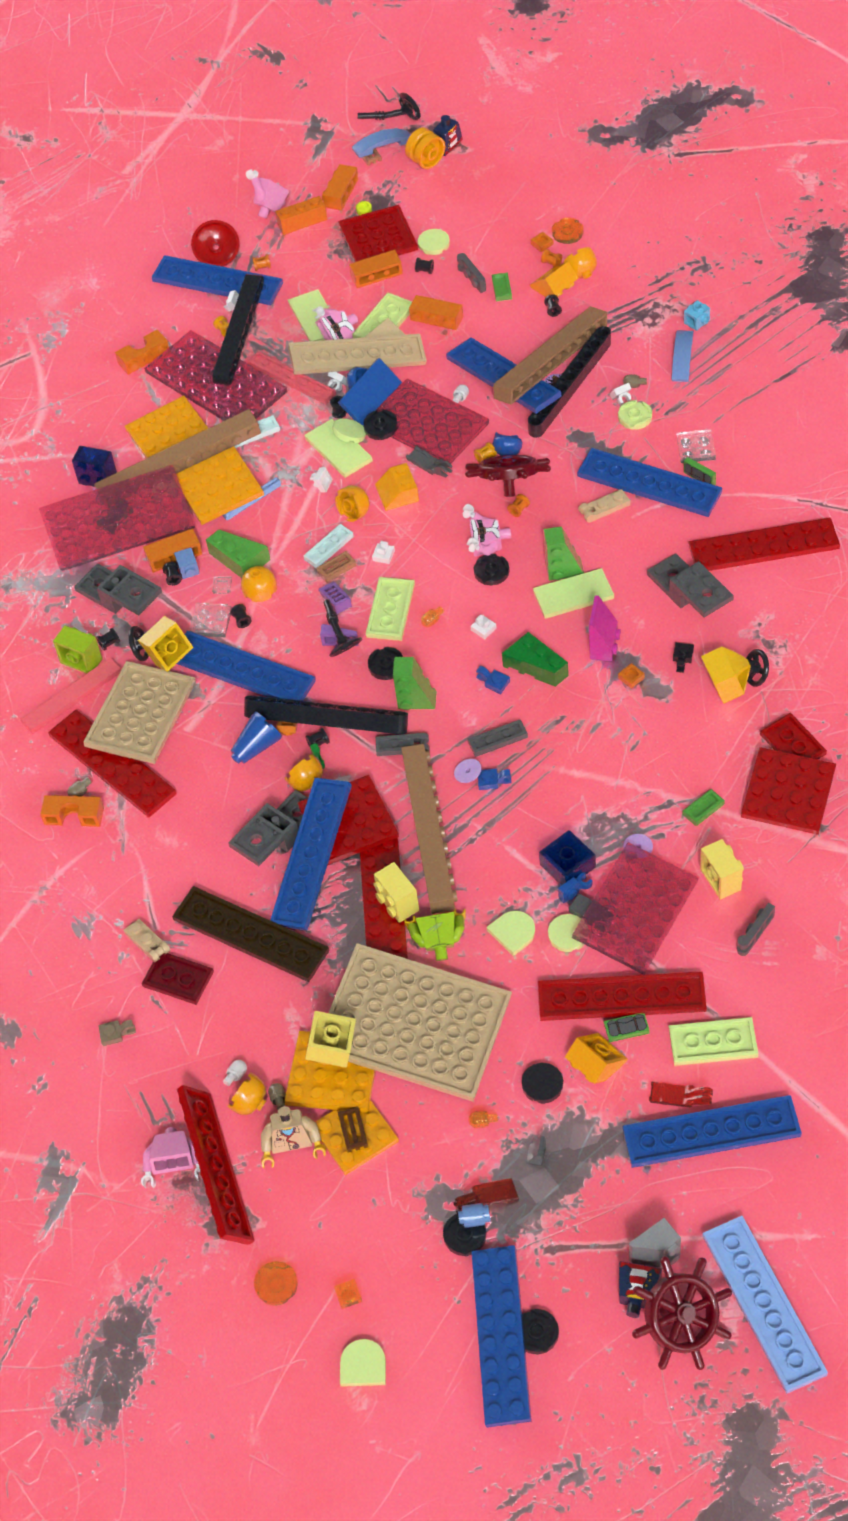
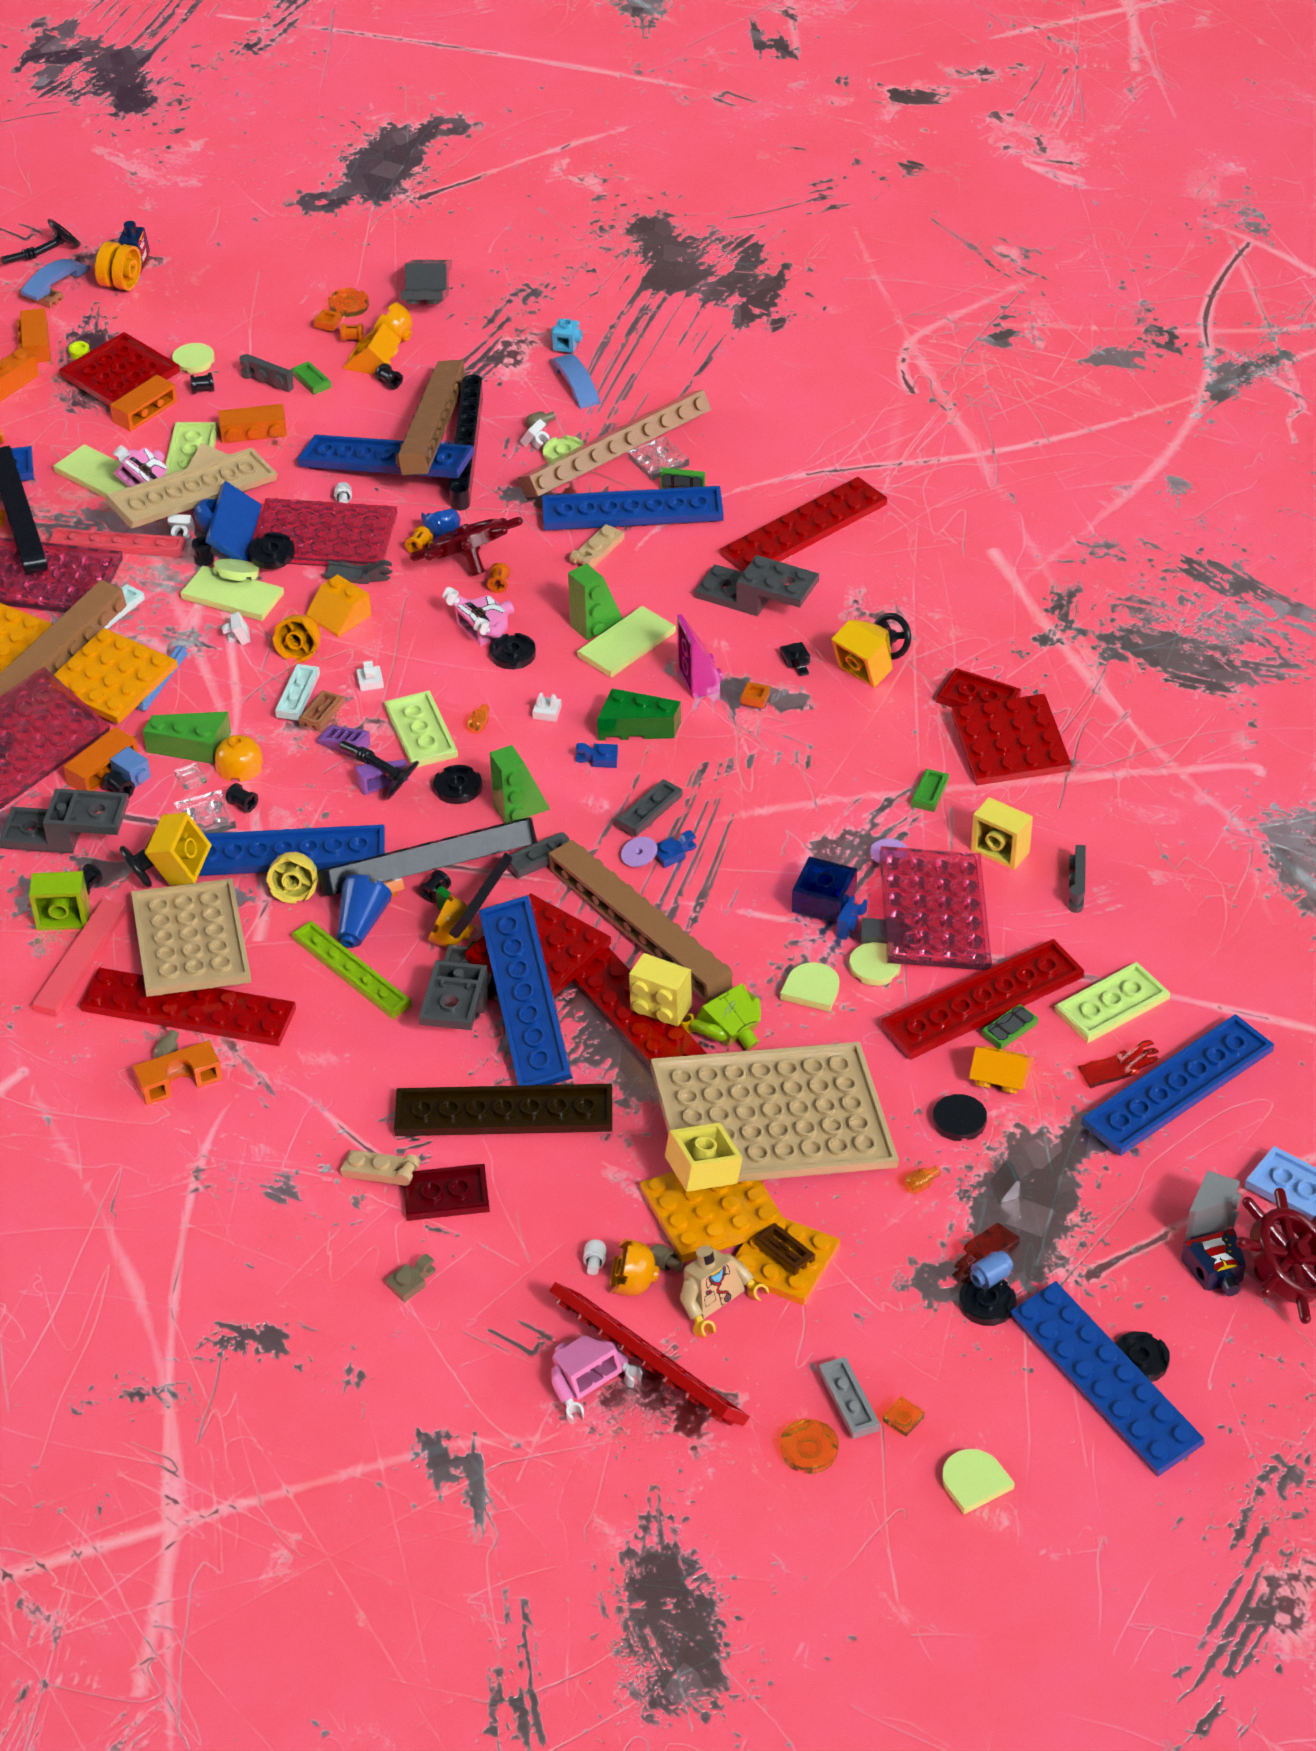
camera: 35 degrees left, 10 degrees down
none -> light yellow cylinder [266,852,318,904]
none -> lime tile [292,920,412,1020]
none -> dark grey bracket [401,259,452,304]
none -> black tile [449,852,513,939]
none -> brick [517,390,712,498]
none -> light grey plate [818,1356,880,1440]

